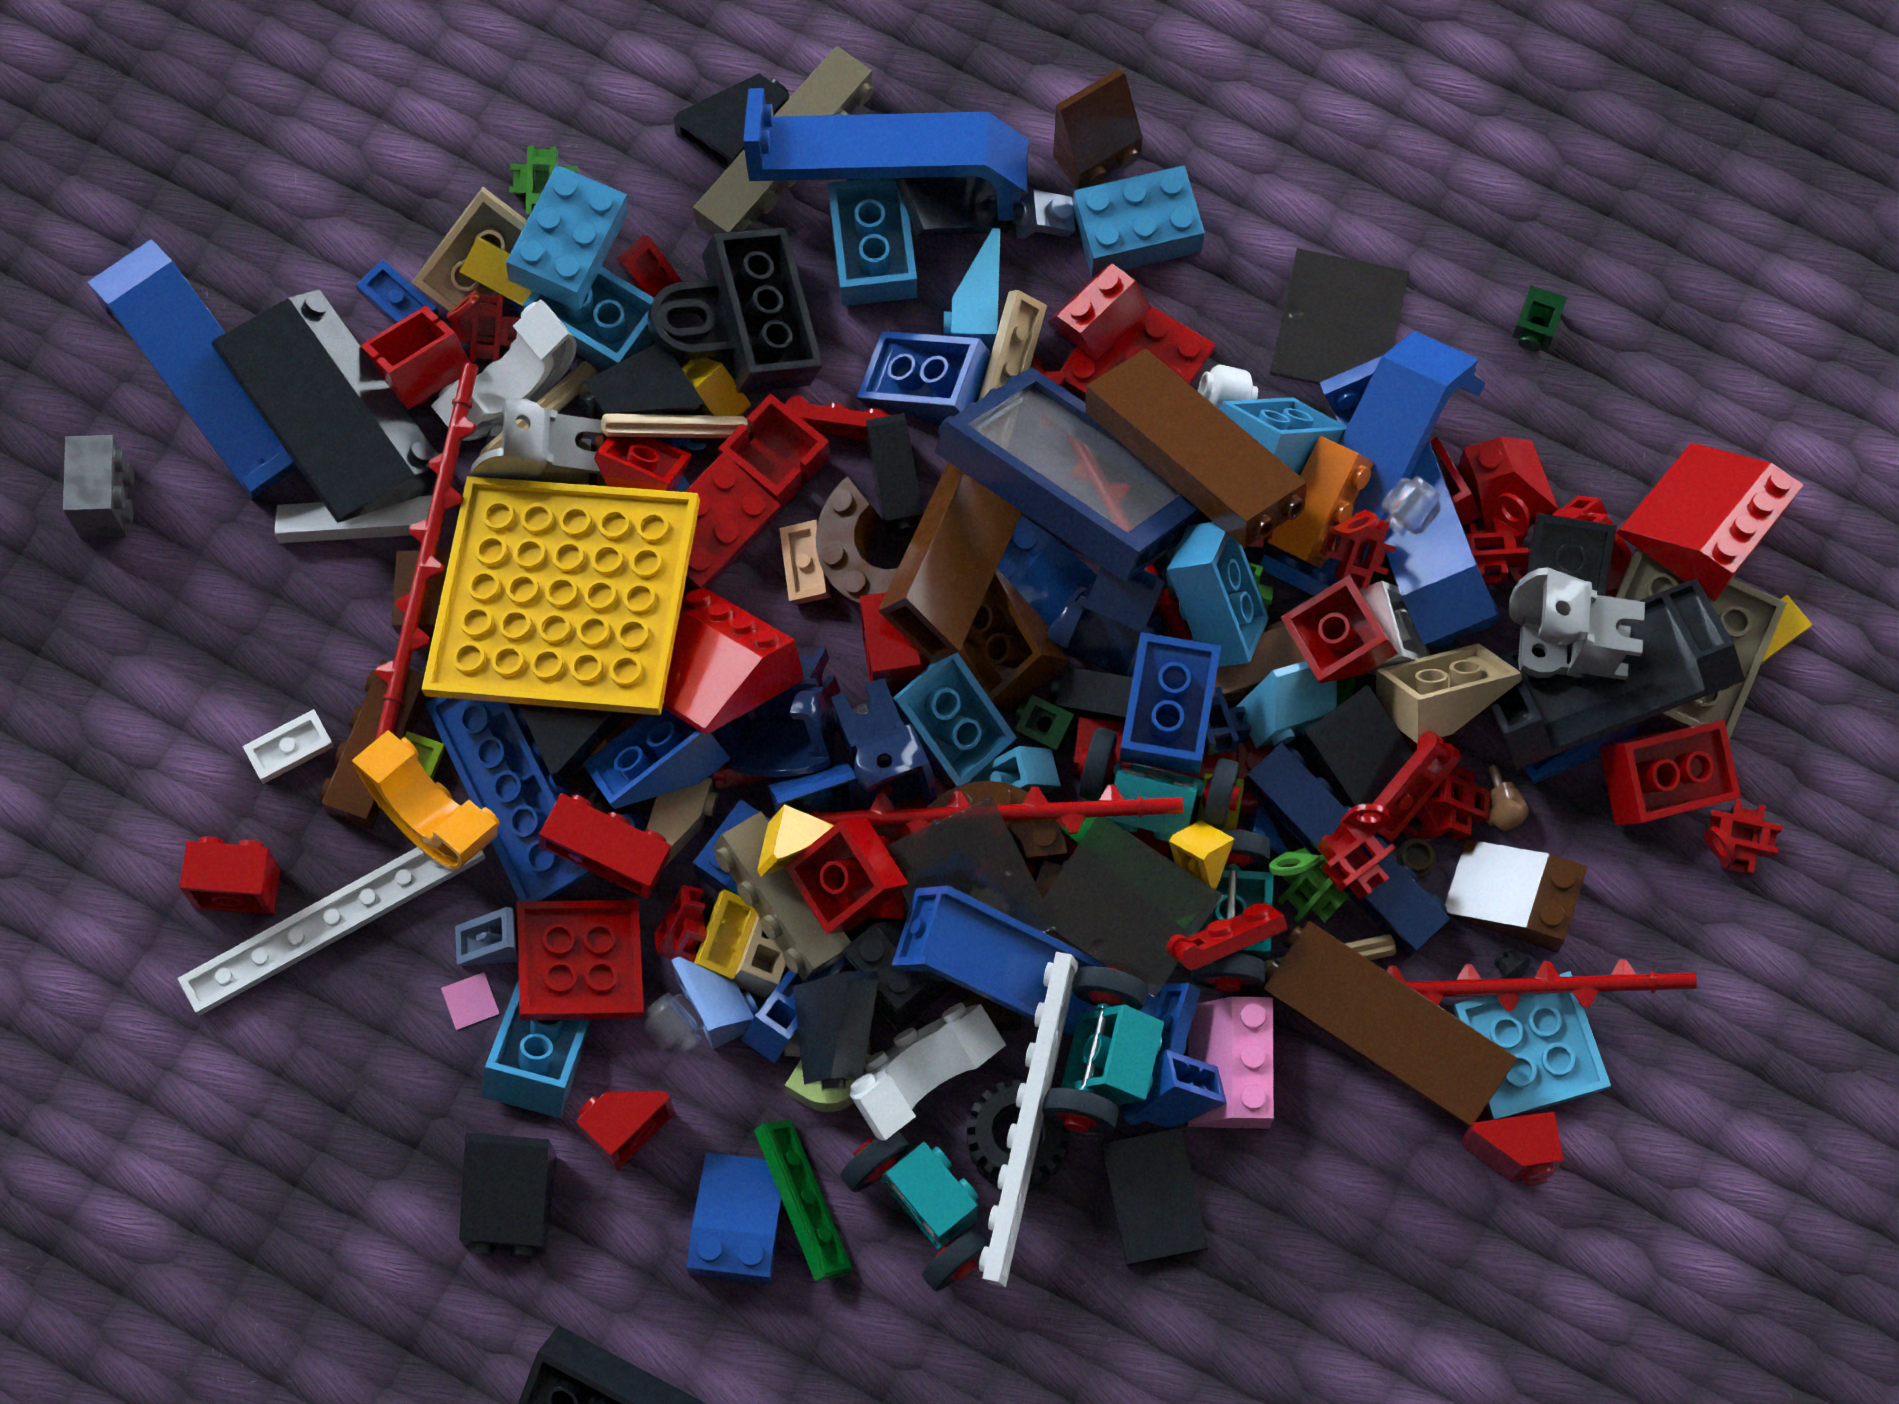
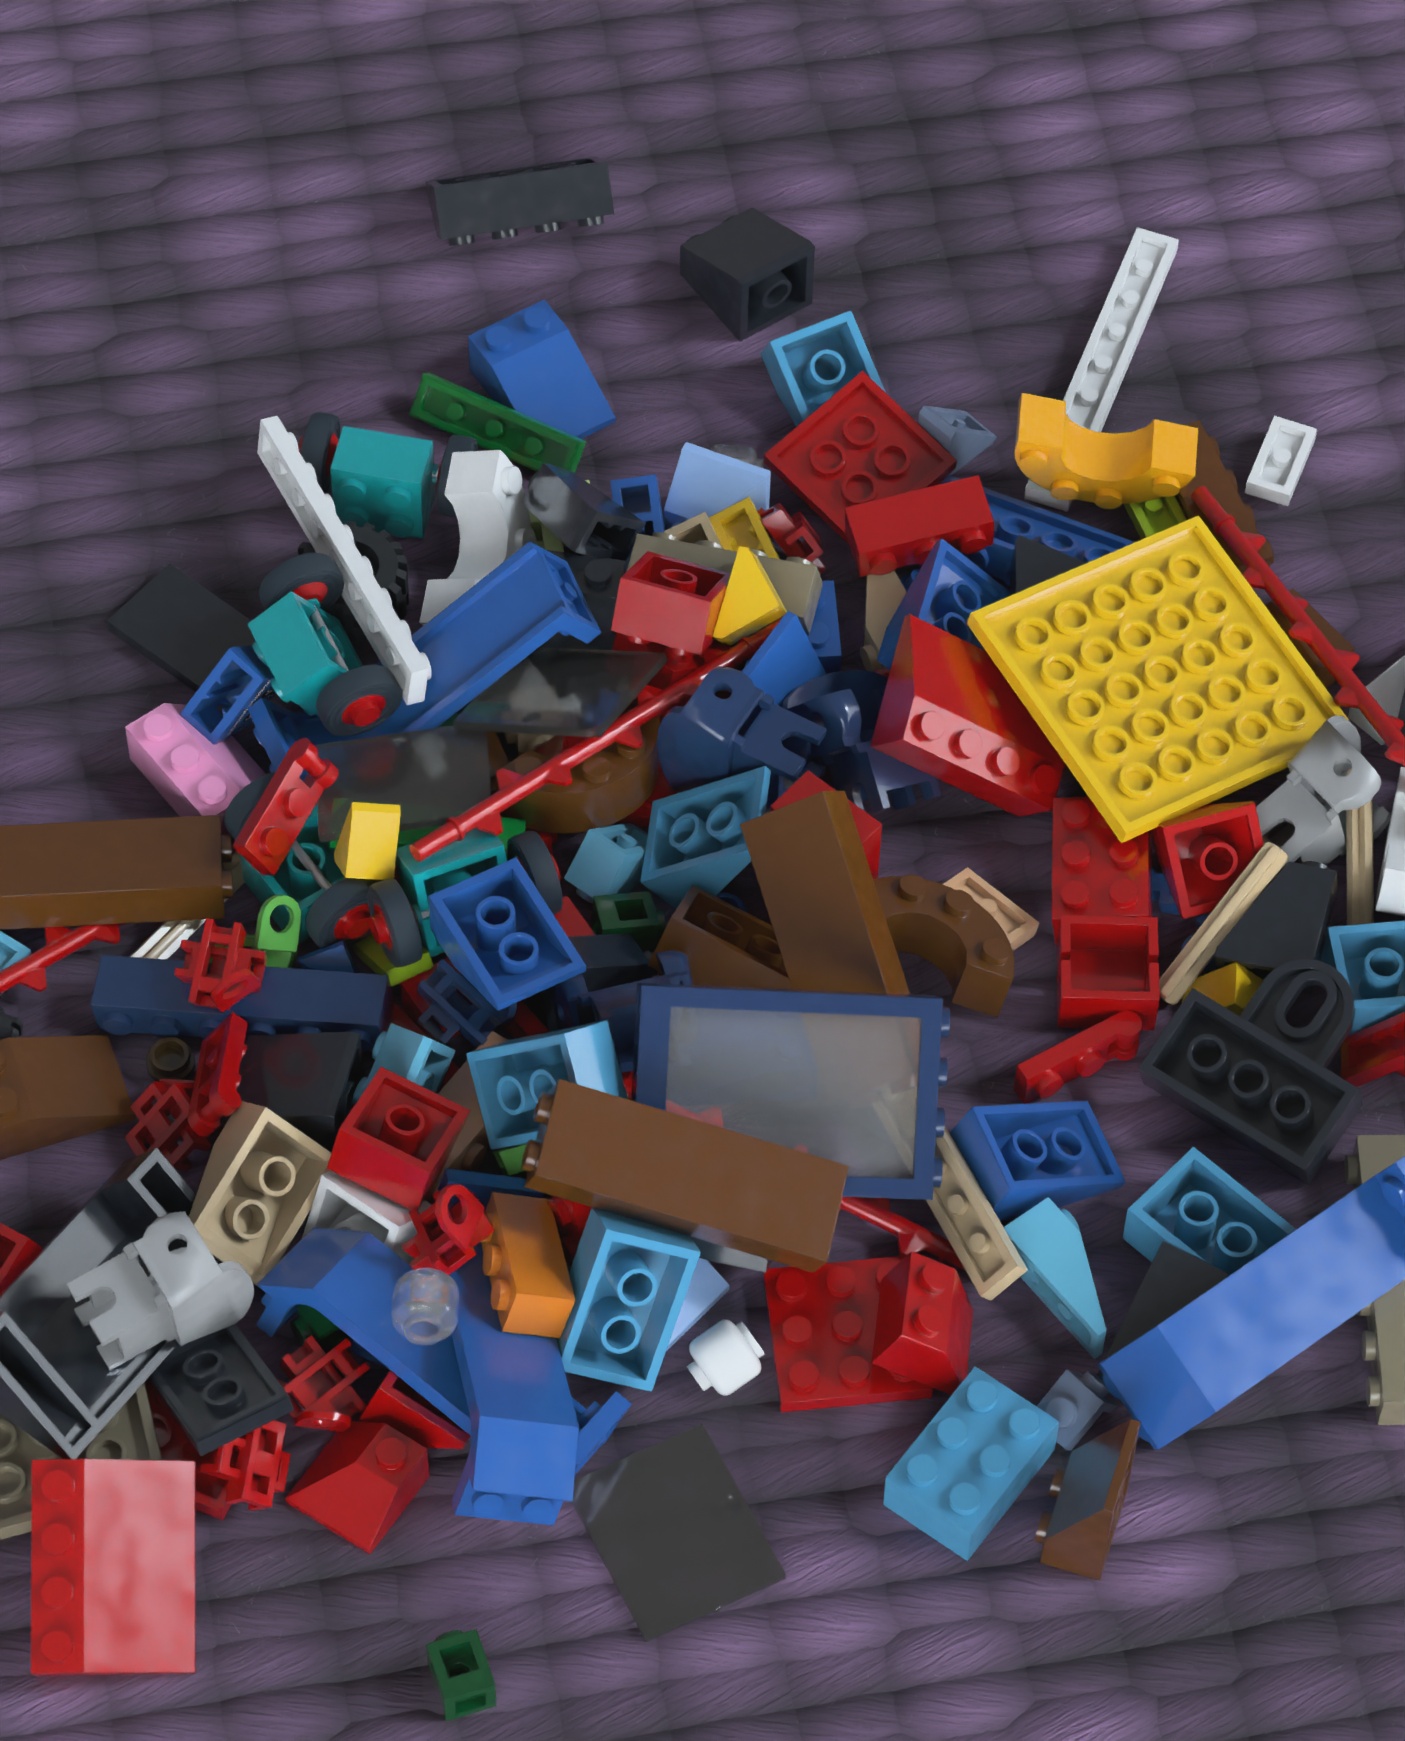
camera: 140 degrees right, 15 degrees down
red brick [180,836,281,915] -> none
bright pink sticker [441,972,500,1030] -> none
red slope [576,1091,676,1172] -> none
black slope [866,413,924,536] -> none
medium nougat piece [1486,765,1529,832] -> none

